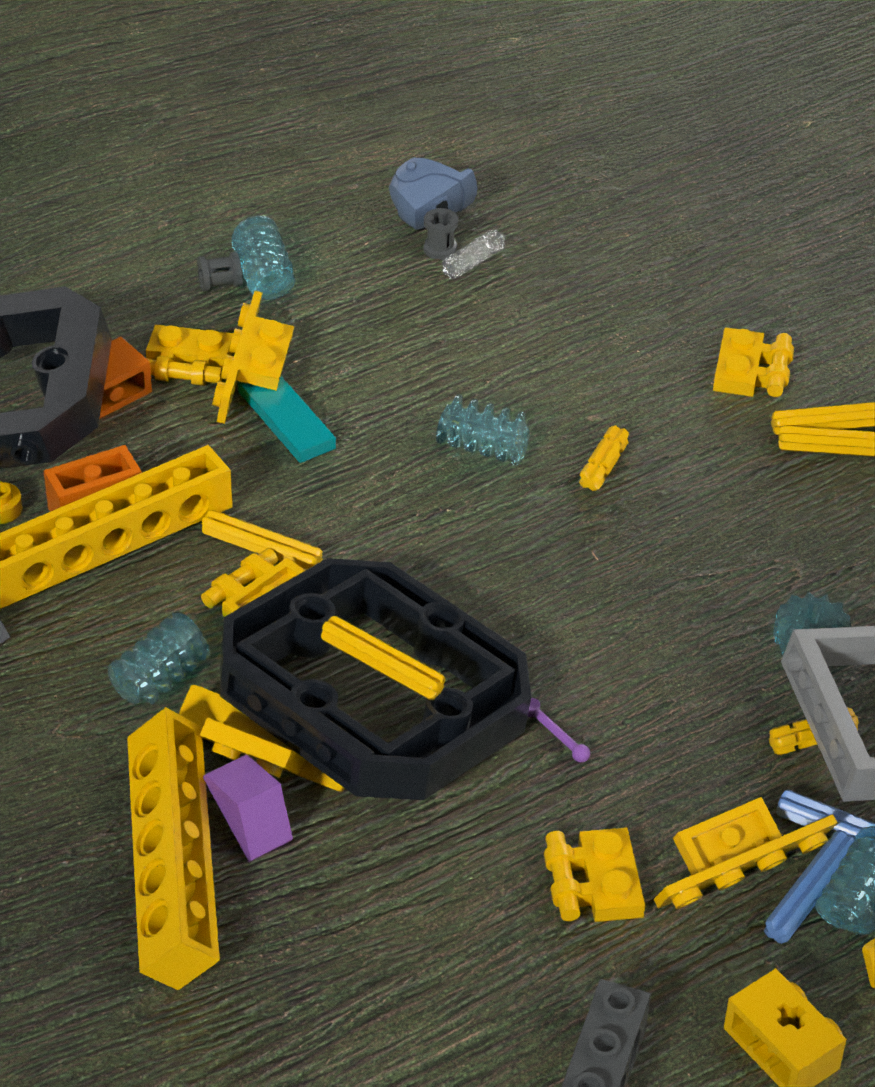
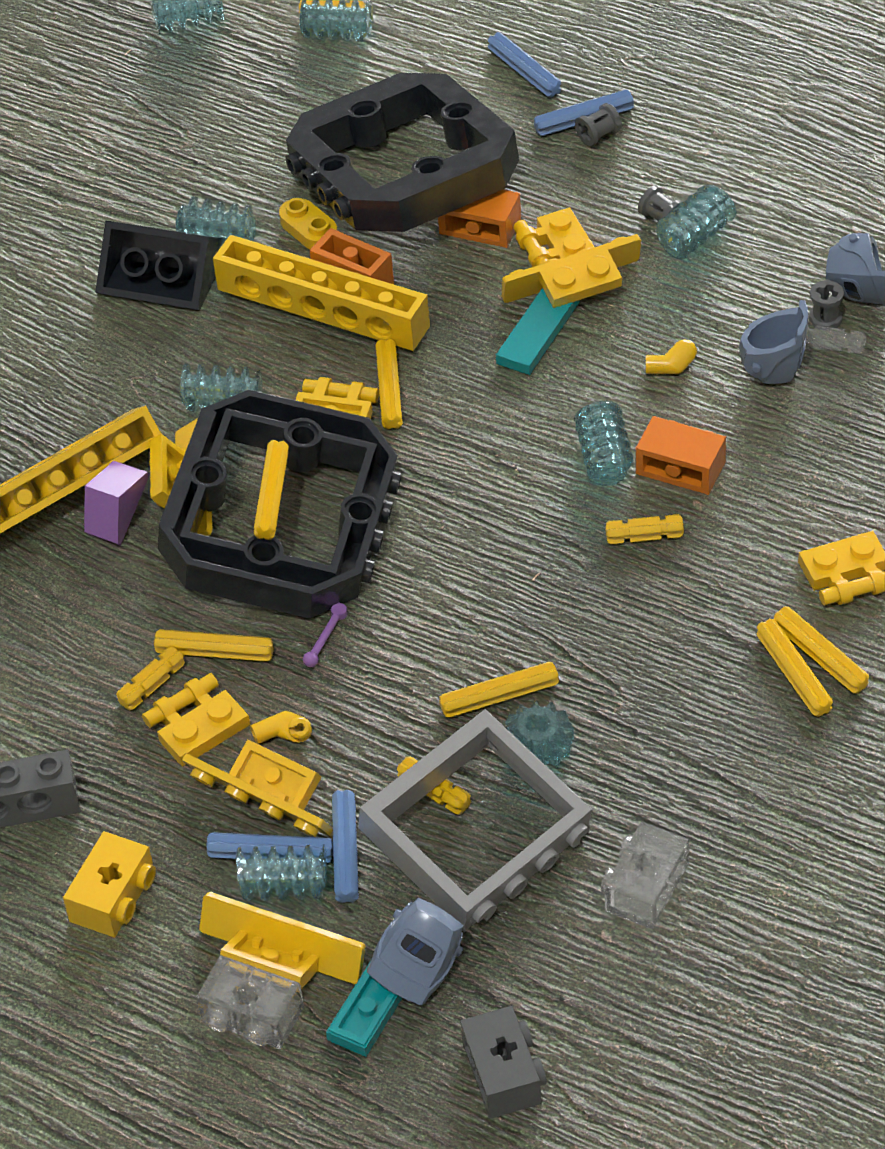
camera: 65 degrees right, 5 degrees up
none -> yellow axle [116,646,185,711]
none -> yellow axle [154,629,274,662]
none -> yellow arm [250,711,312,744]
none -> yellow axle [439,662,559,718]
none -> medium blue axle [534,90,634,136]
none -> dark grey bush [575,103,622,146]
none -> orange brick [636,416,726,495]
none -> yellow arm [646,339,697,374]
none -> sand blue helmet [739,300,808,384]

